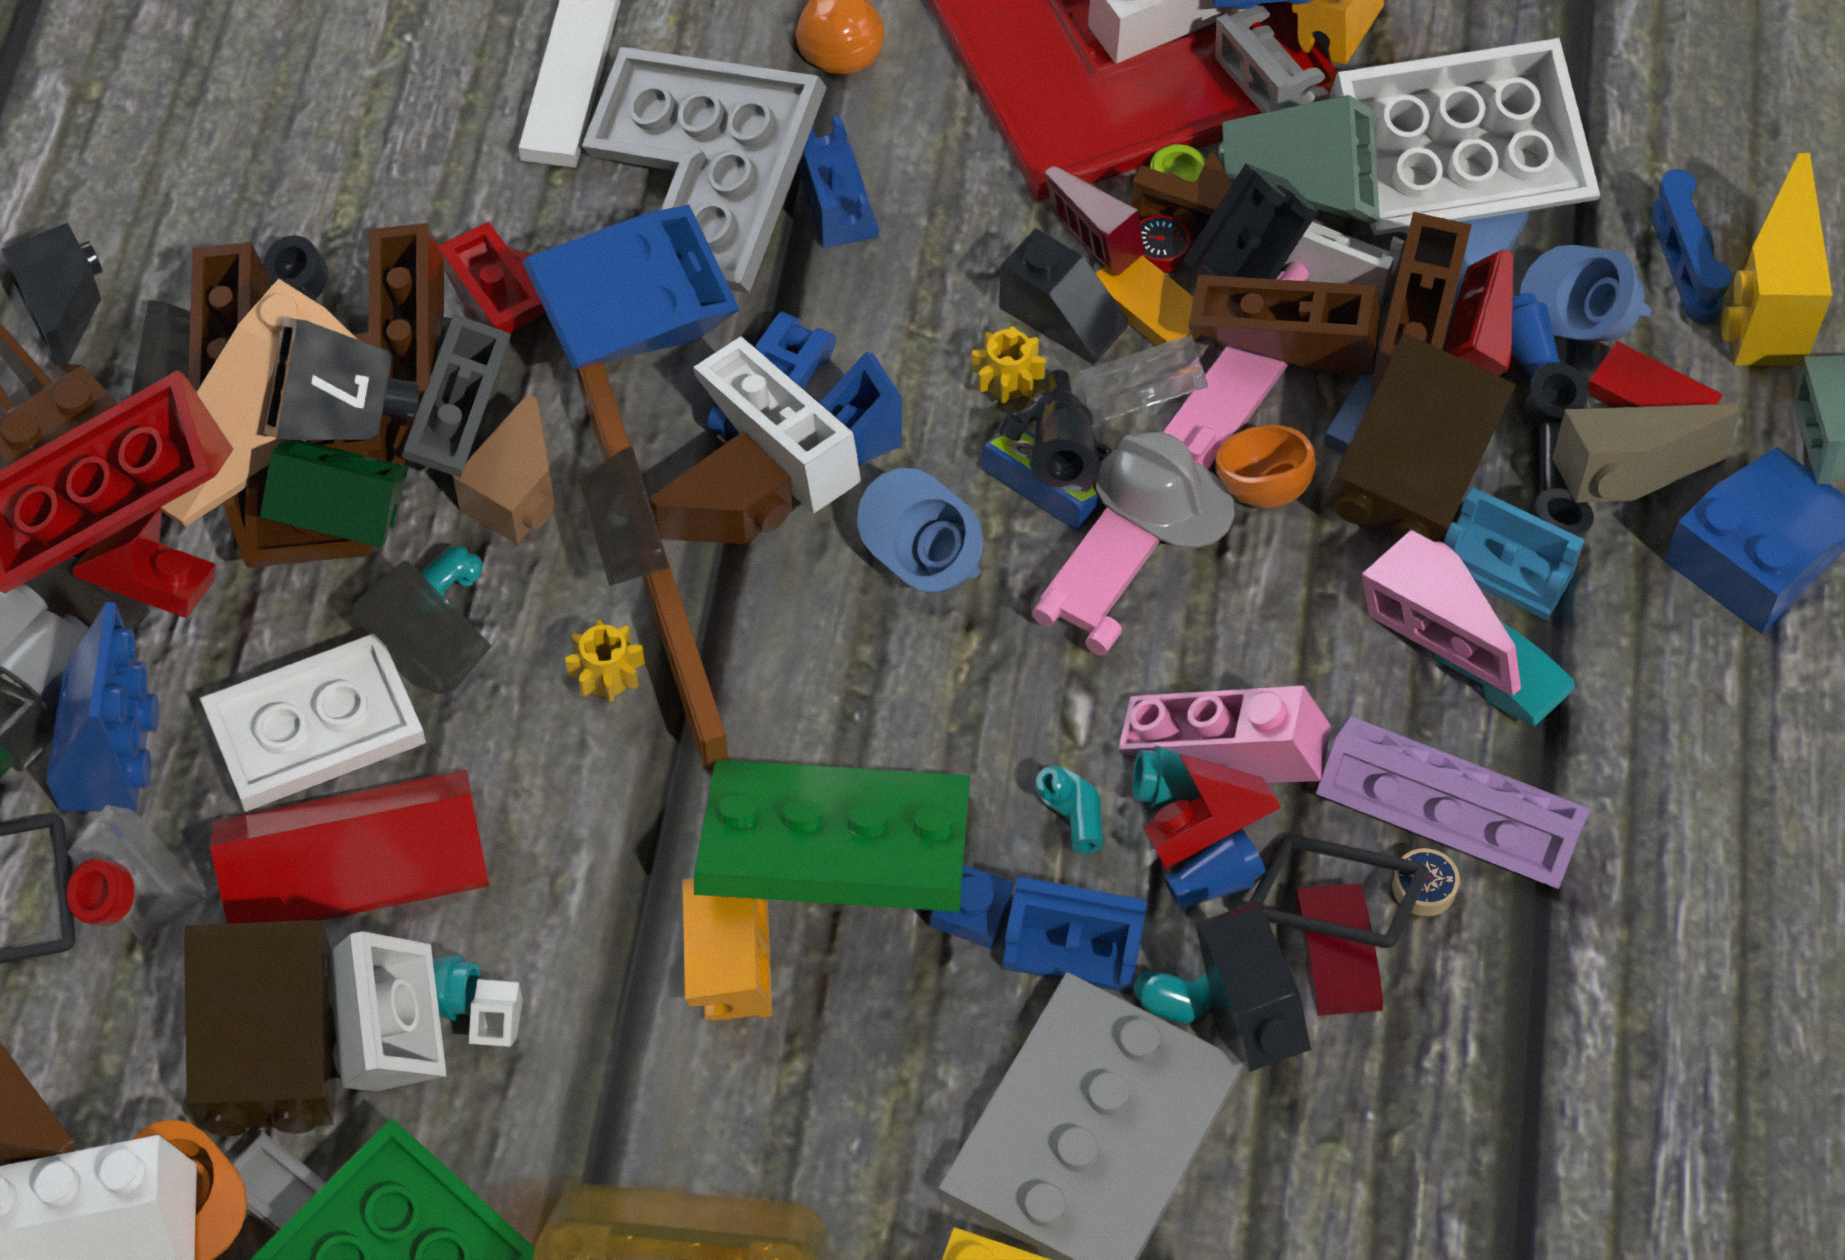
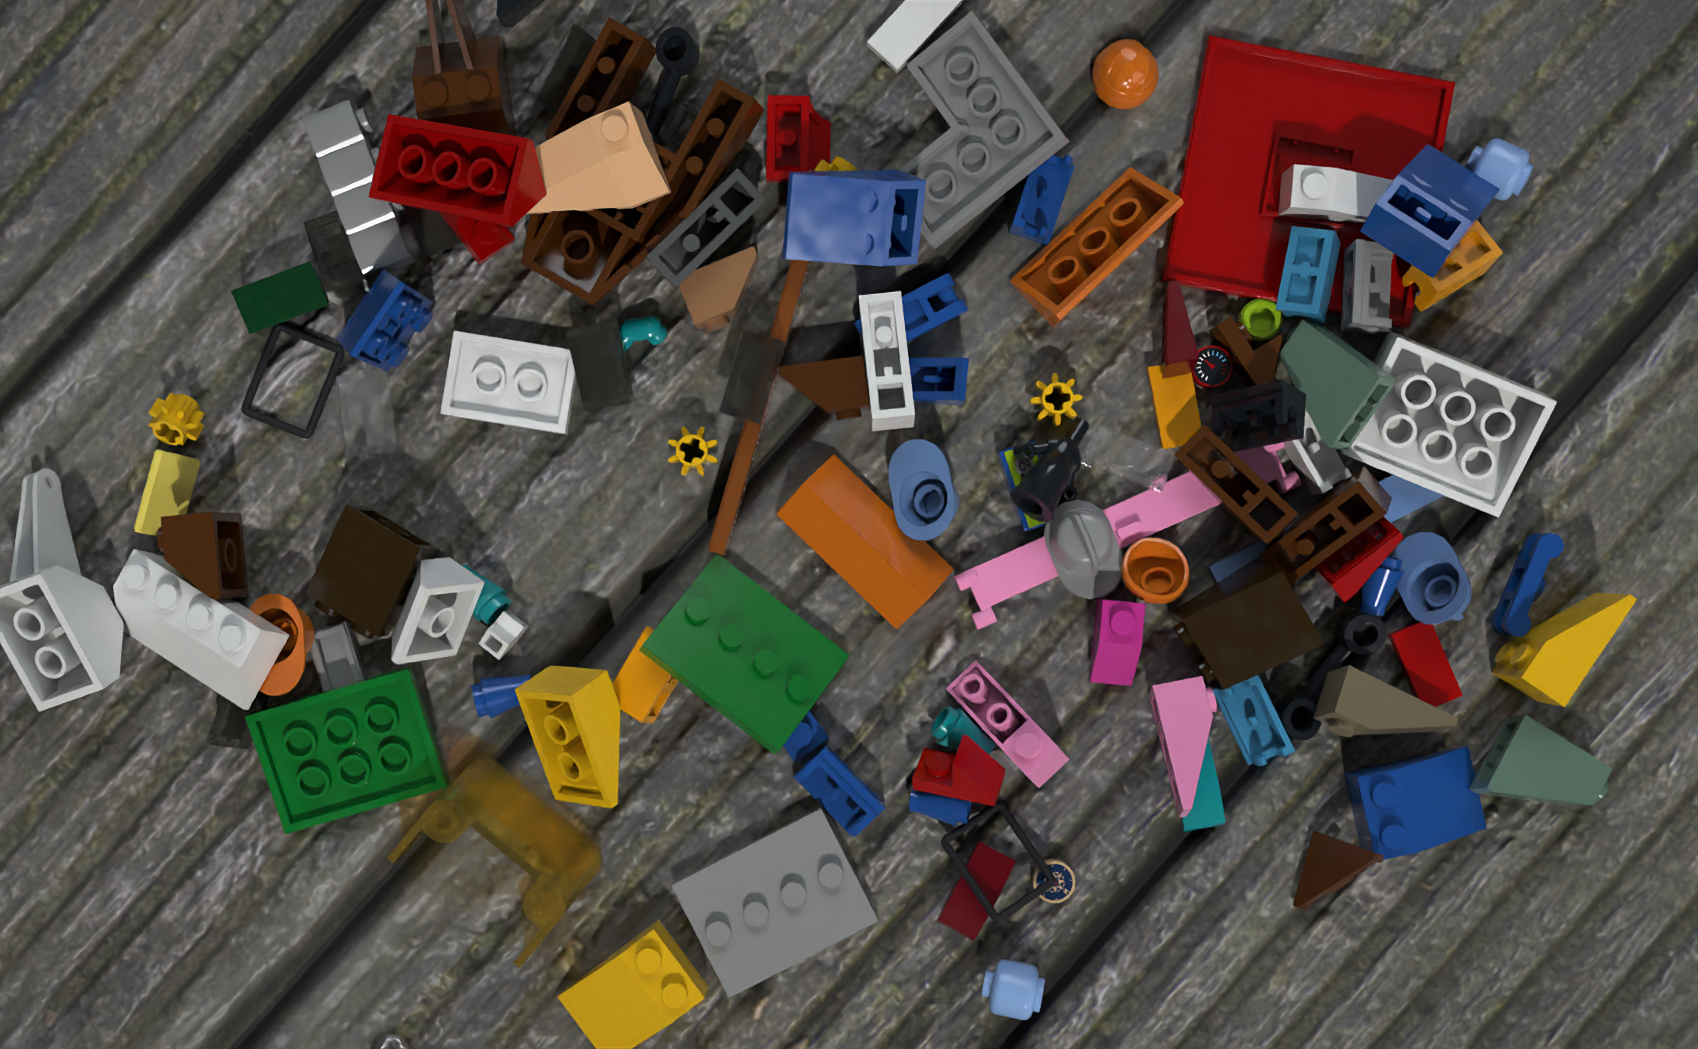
camera: 35 degrees right, 30 degrees up
red tile [66,858,135,926] -> none
red slope [210,770,489,924] -> none
dark green hinge [260,439,408,548] -> none
black torso [262,316,419,440] -> none
black slope [999,228,1129,365] -> none
teal arm [1035,765,1104,854] -> none
teal arm [1134,970,1213,1024] -> none
black slope [1195,902,1311,1072] -> none
lavender fence [1316,716,1590,889] -> none
none -> blue cone [471,674,531,719]
none -> yellow slope [514,665,620,809]
none -> orange slope [776,454,954,630]
none -> light blue head [981,959,1045,1020]
none -> orange slope [1010,167,1184,328]
none -> dark pink slope [1089,599,1146,686]
none -> dark azure hinge [1276,226,1341,324]
none -> reddish brown tile [1293,831,1384,909]

